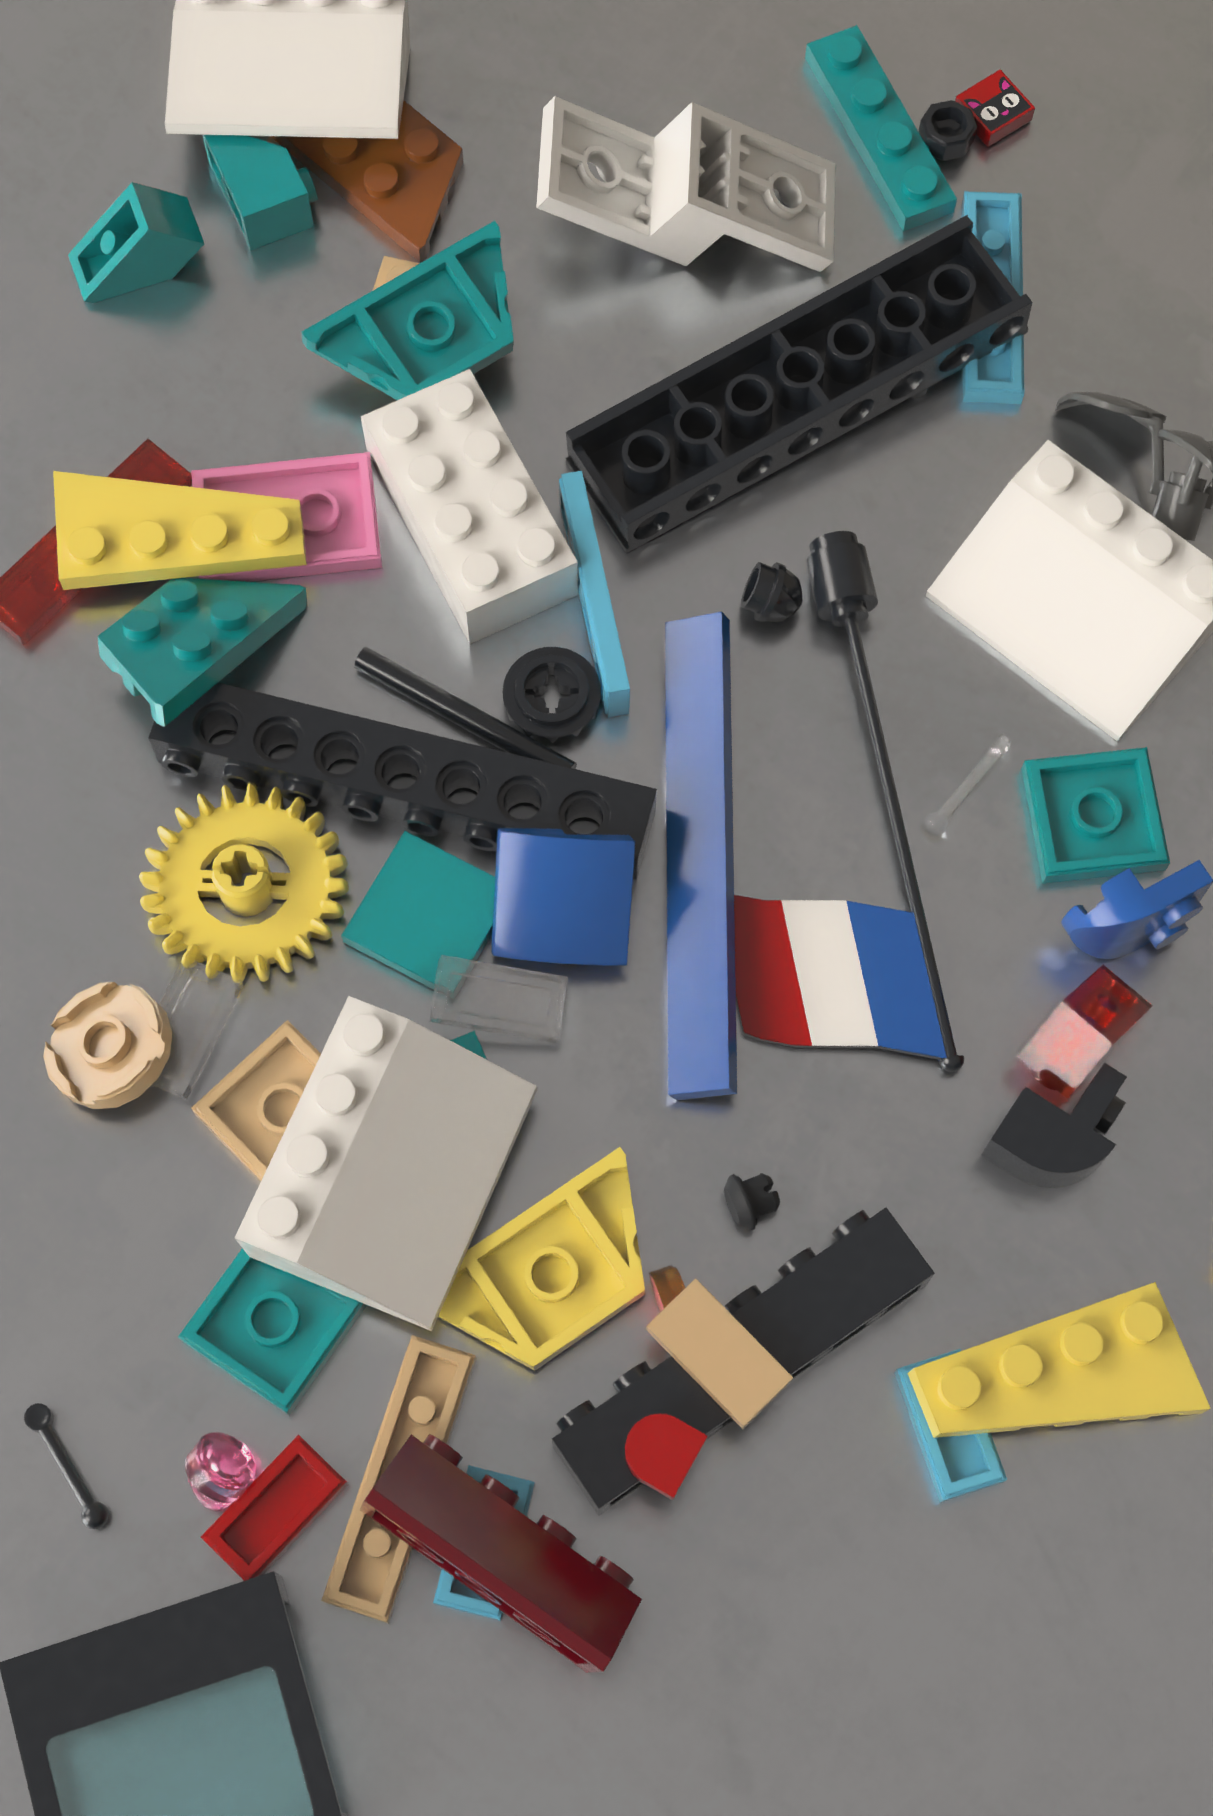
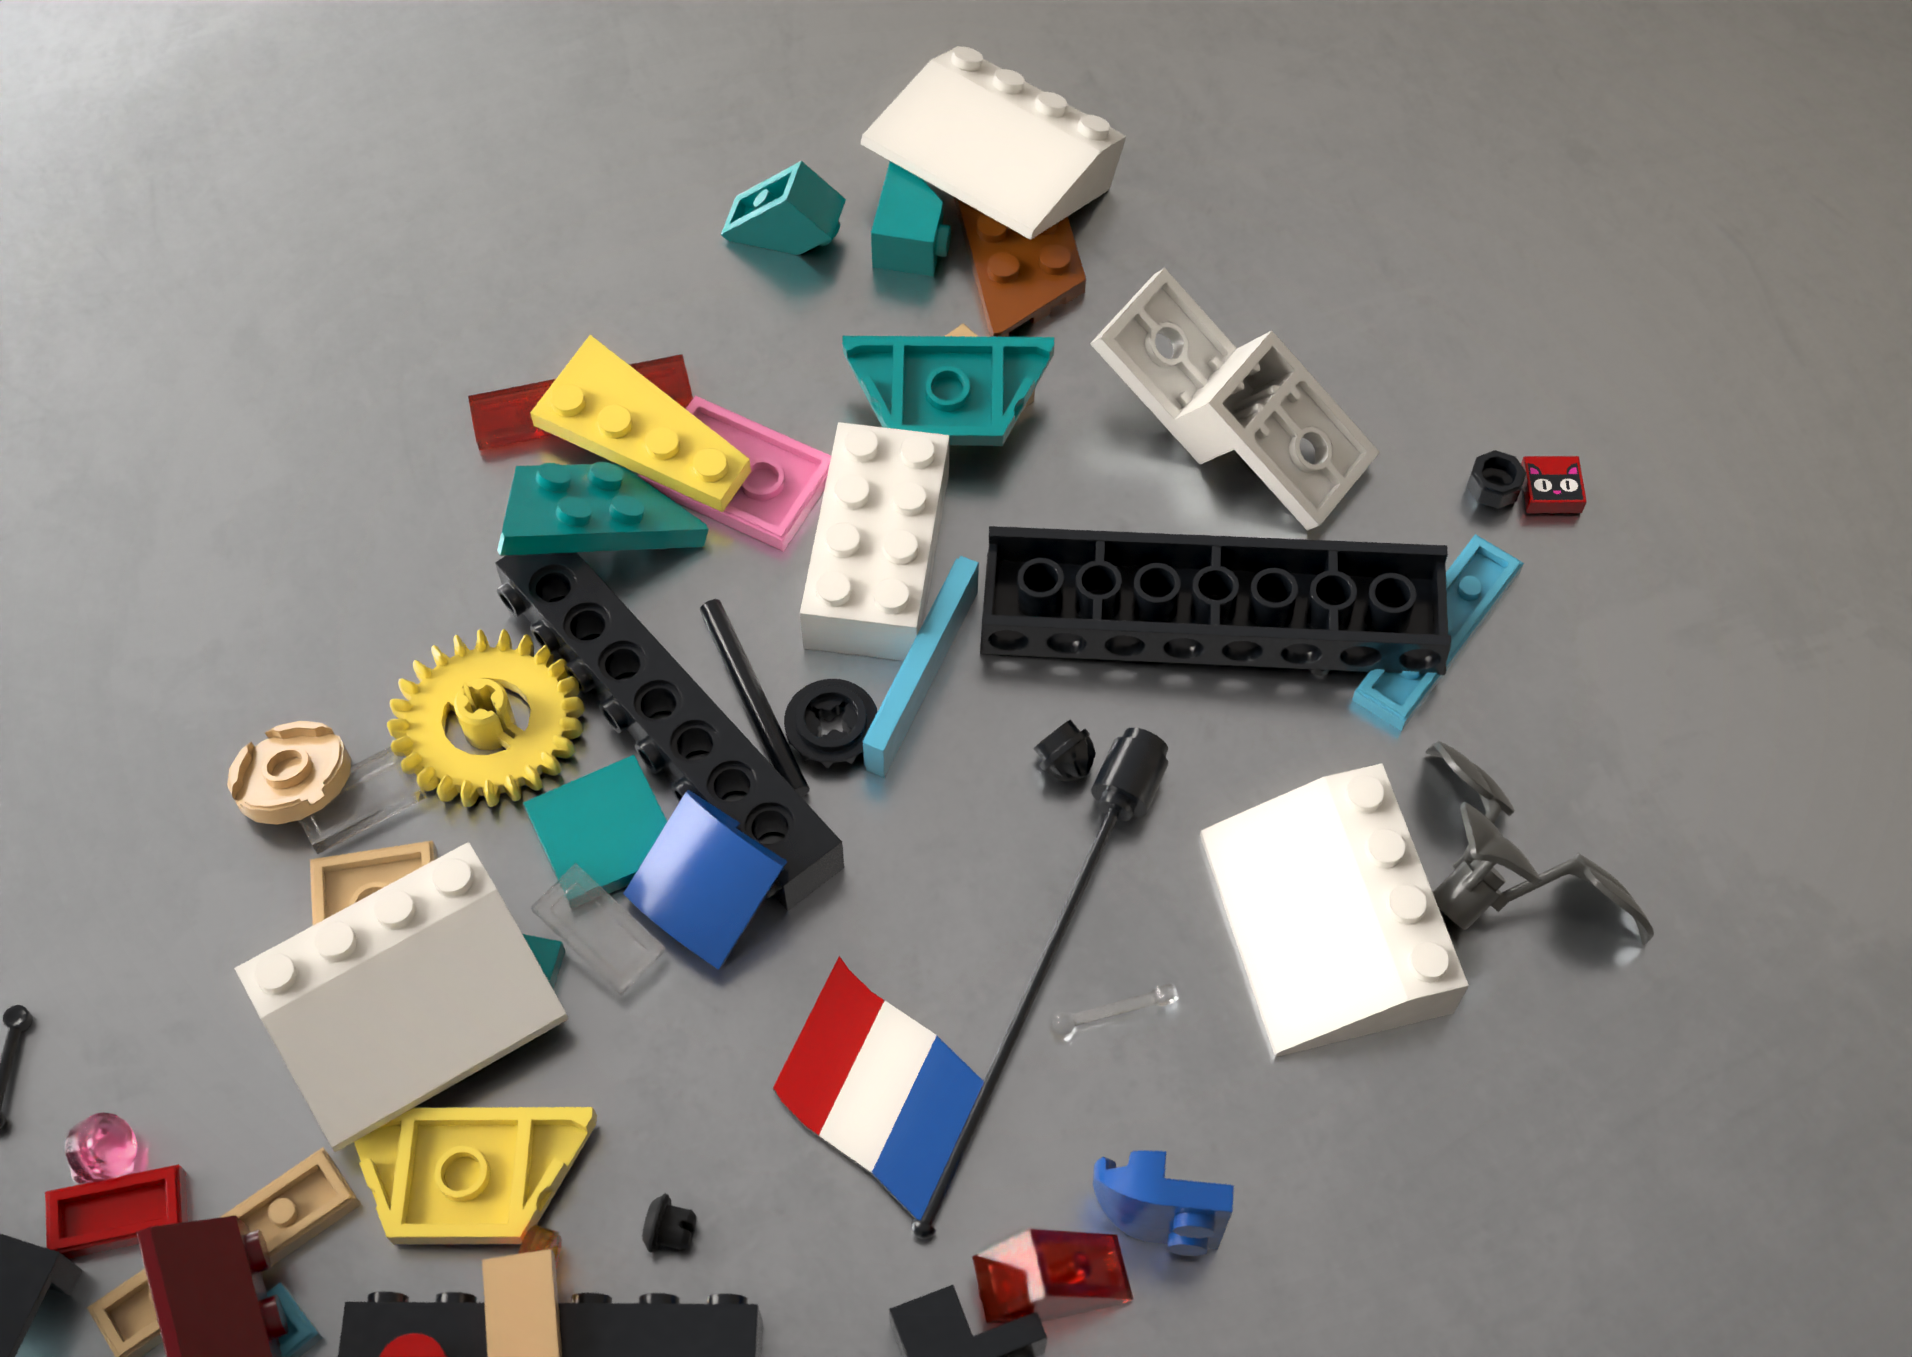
camera: 35 degrees right, 10 degrees down
teal tile [178,1248,367,1416] -> none
tile [665,611,737,1100] -> none
teal plate [805,25,957,232] -> none
teal tile [1021,747,1170,884] -> none

